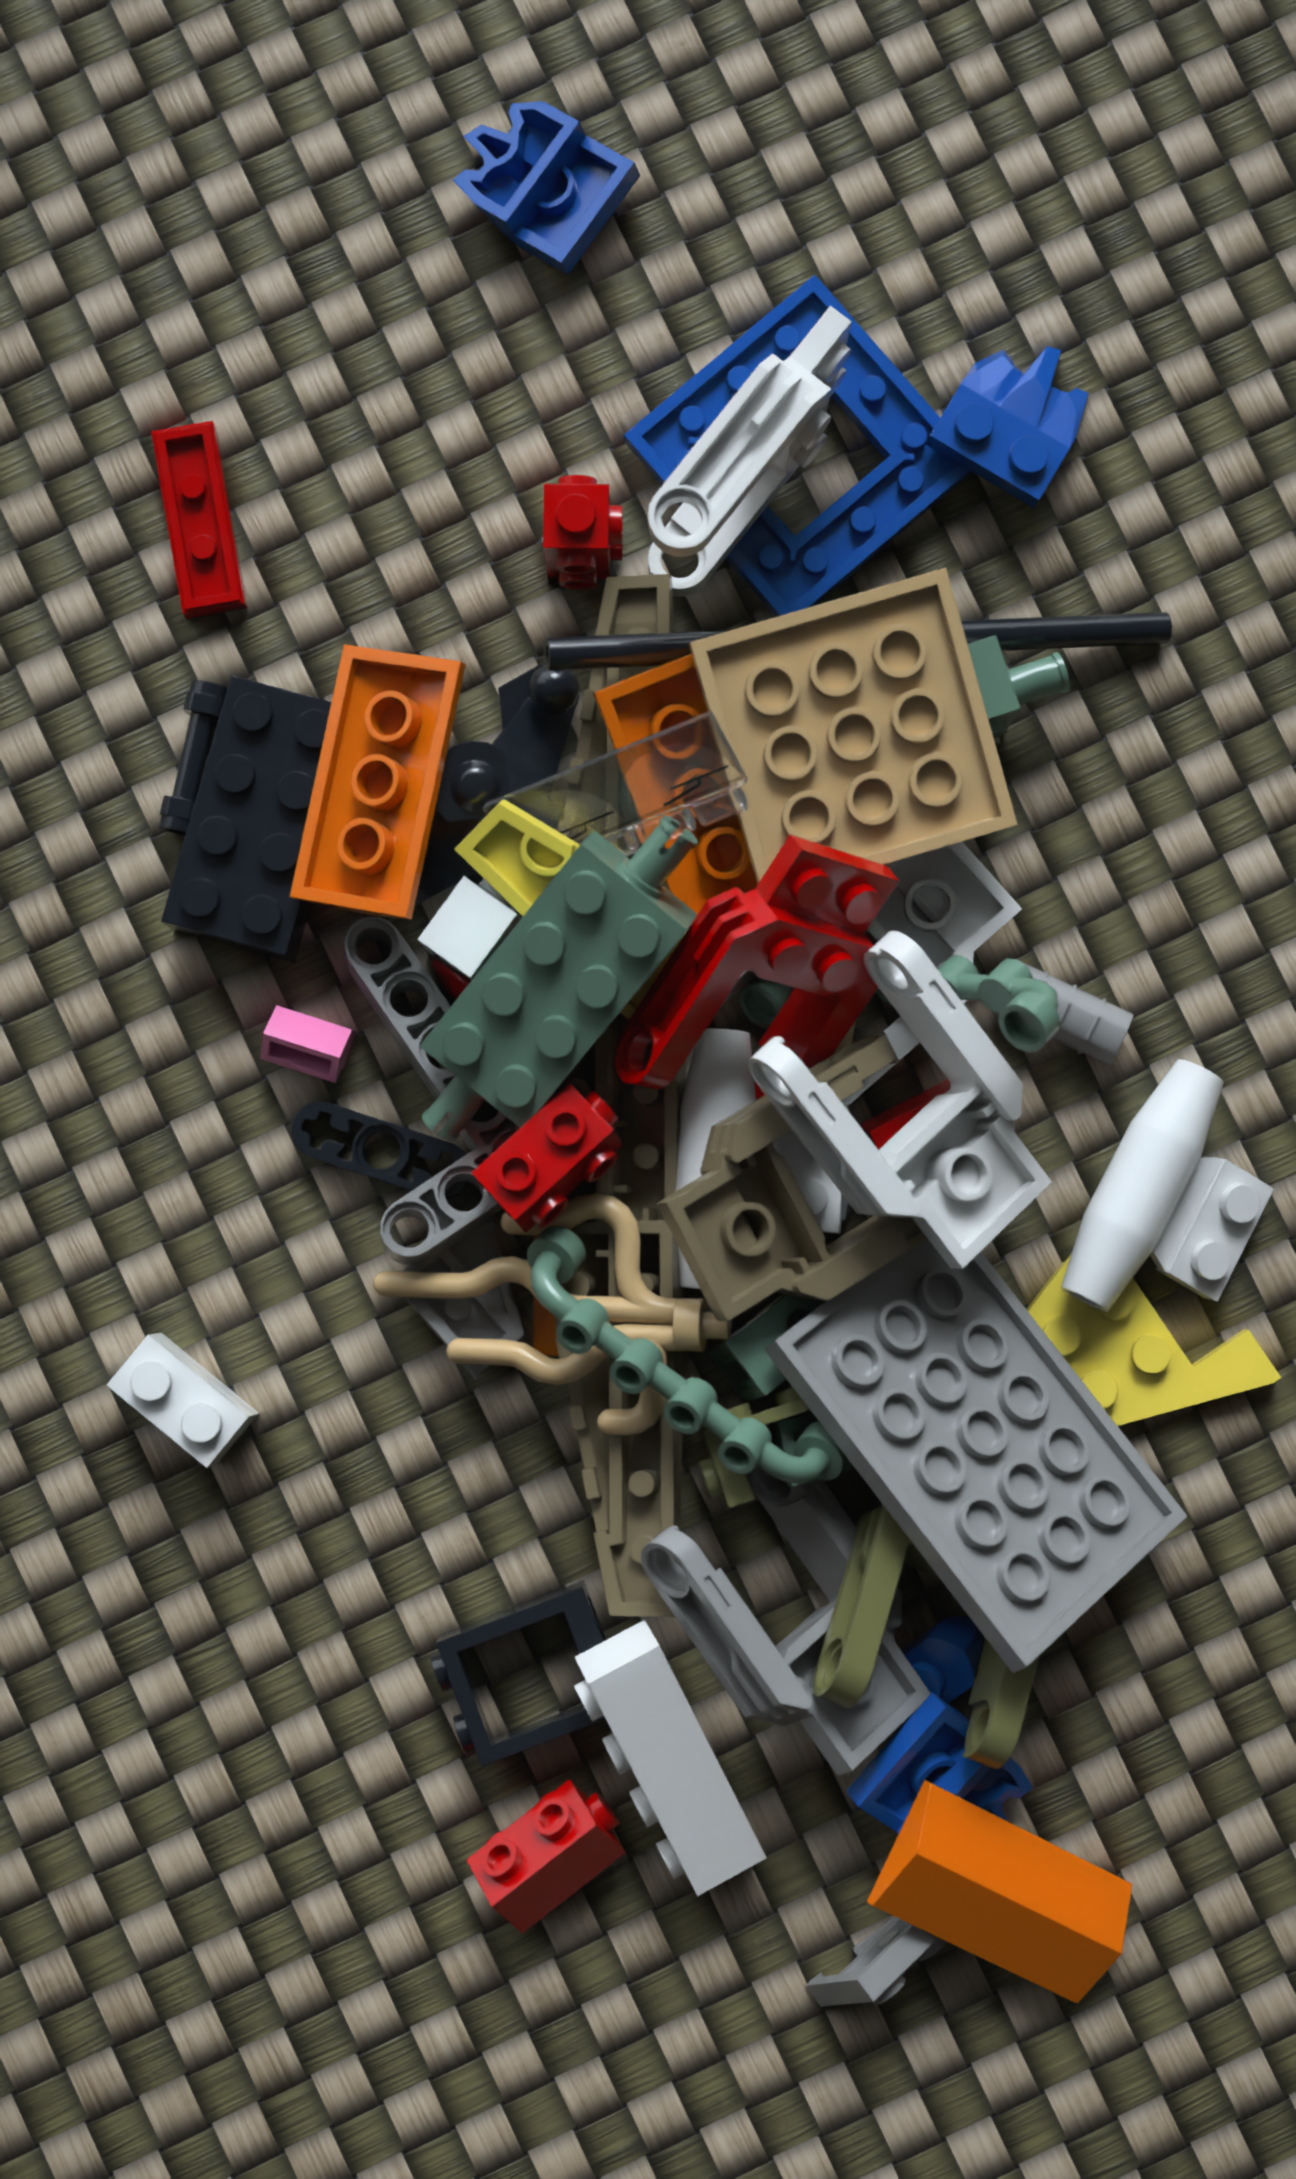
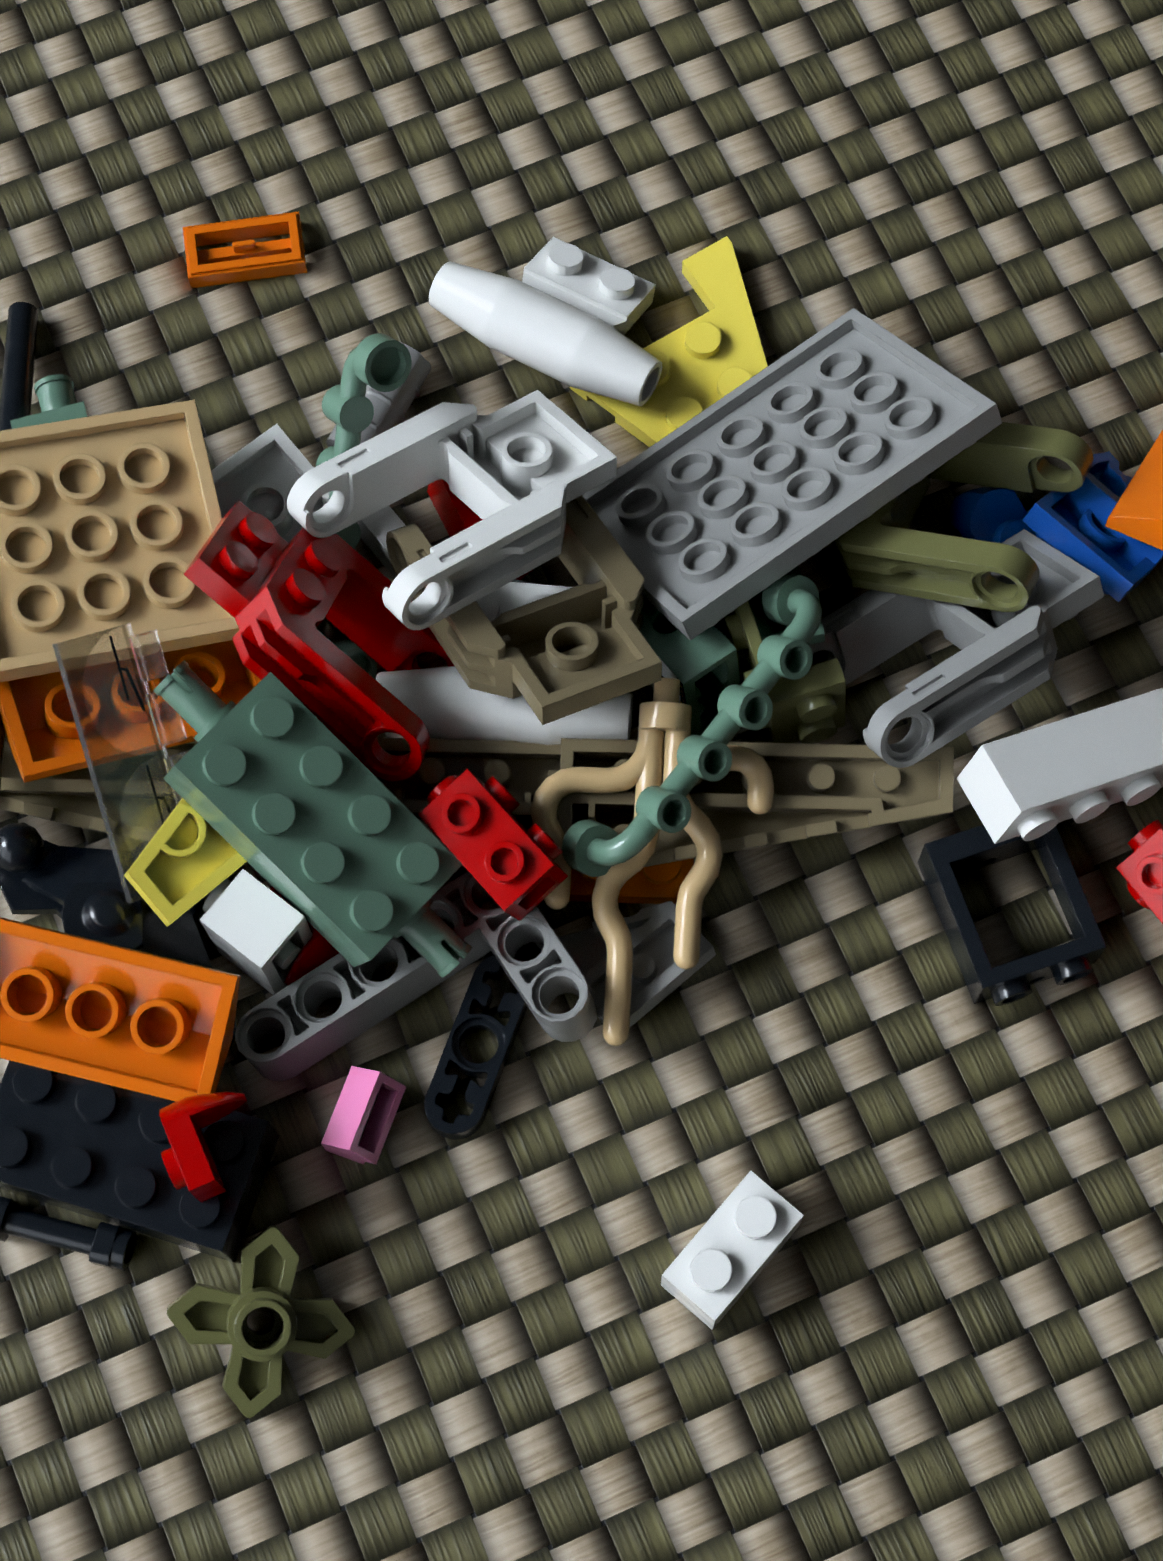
camera: 85 degrees left, 15 degrees down
none -> red plate [159,1092,247,1202]
none -> olive plant [167,1225,355,1418]
none -> orange tile [183,211,308,289]

